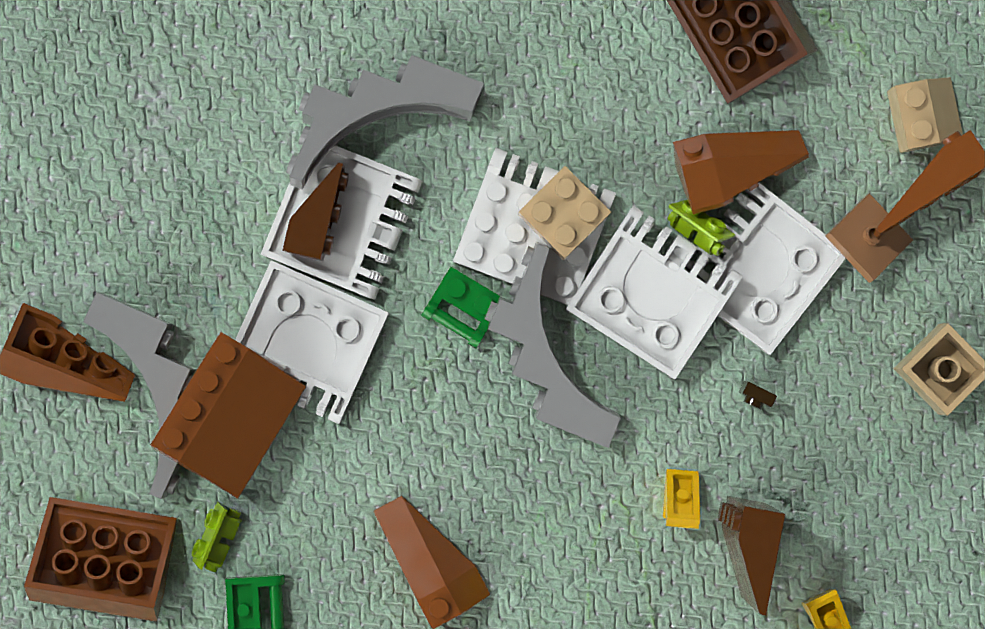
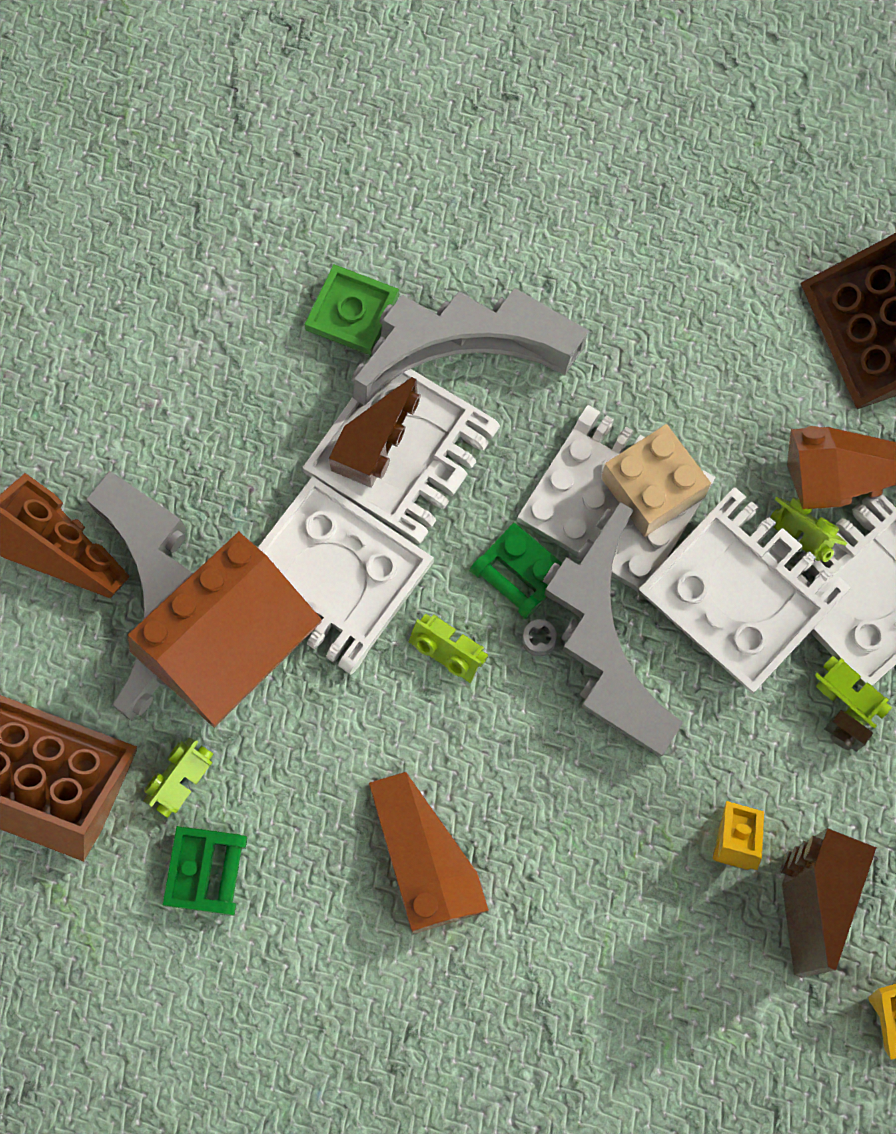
camera: 10 degrees right, 15 degrees down
none -> bright green plate [304,264,400,356]
none -> lime hinge [408,614,489,683]
none -> light grey bush [522,619,557,657]
none -> lime hinge [815,656,892,728]

